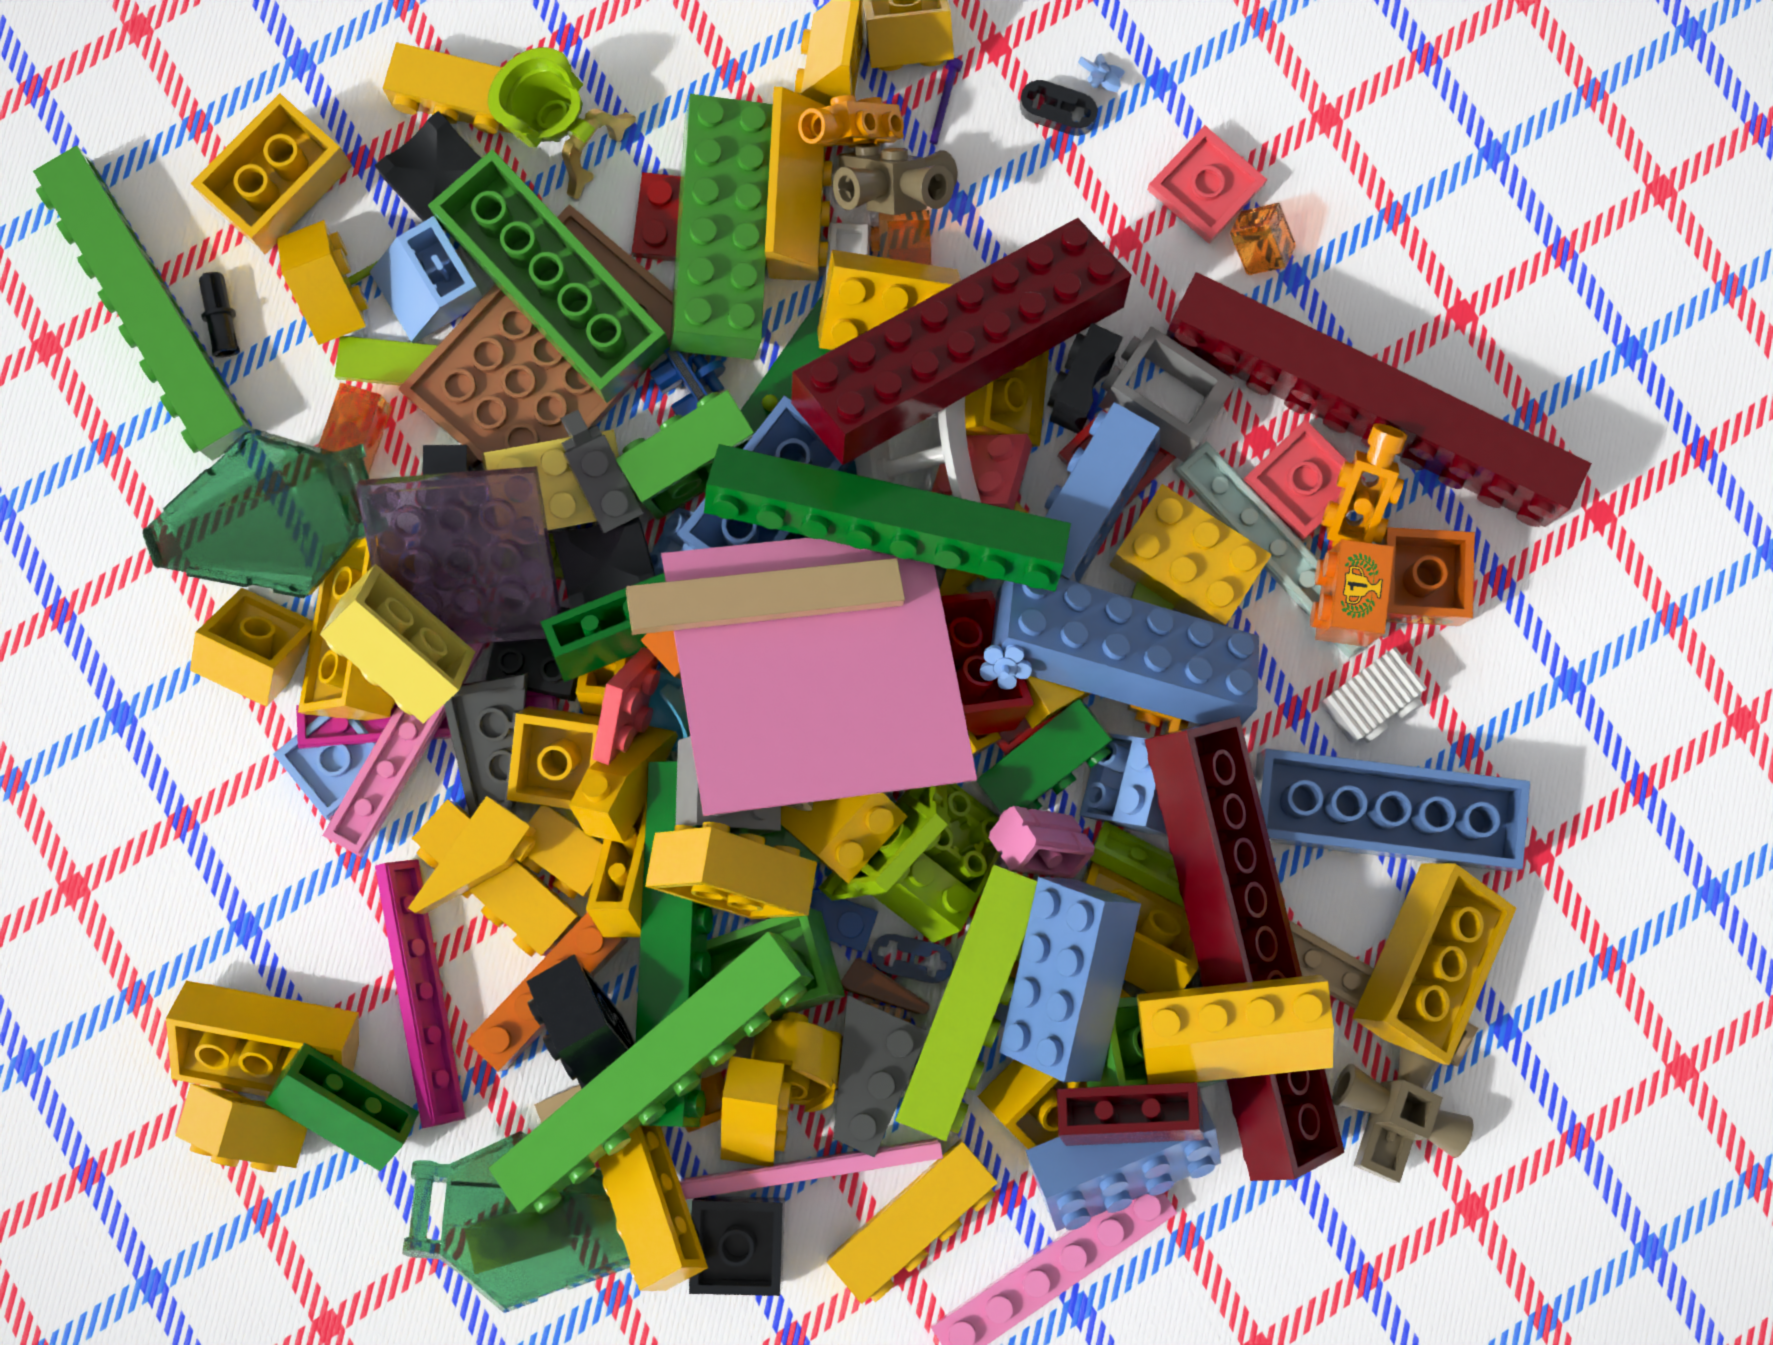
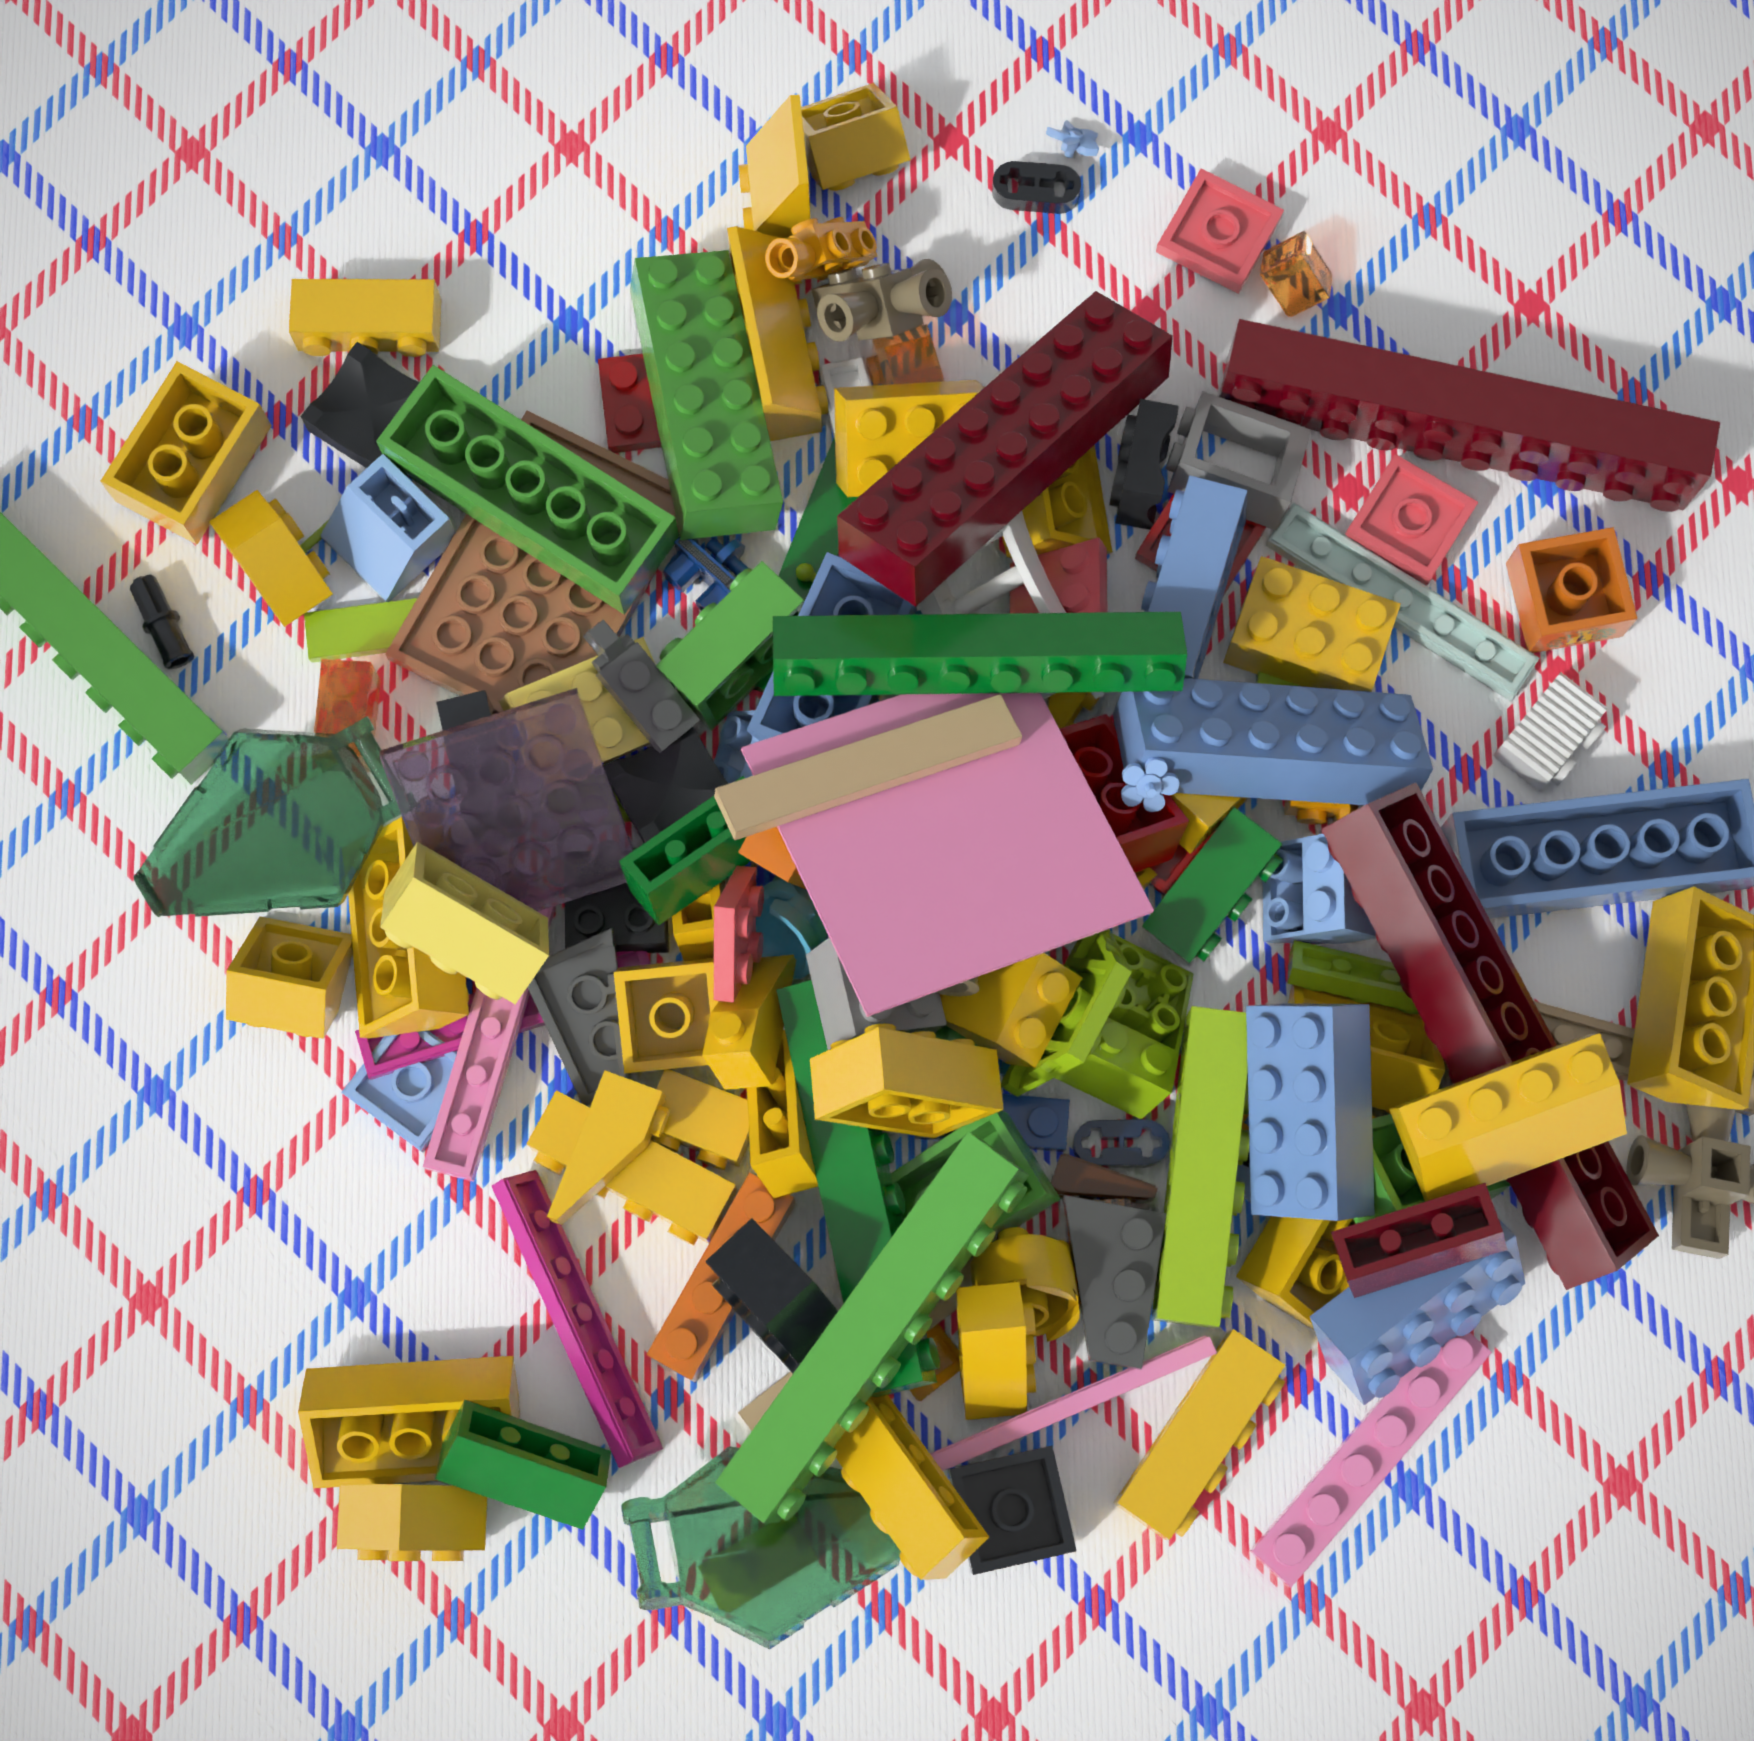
camera: 15 degrees left, 5 degrees down
lime helmet [488,47,636,199] -> none
dark purple piece [929,58,963,145] -> none
bright pink brick [988,806,1095,879] -> none
orange brick [1310,539,1394,647] -> none
light orange brick [1321,423,1407,547] -> none

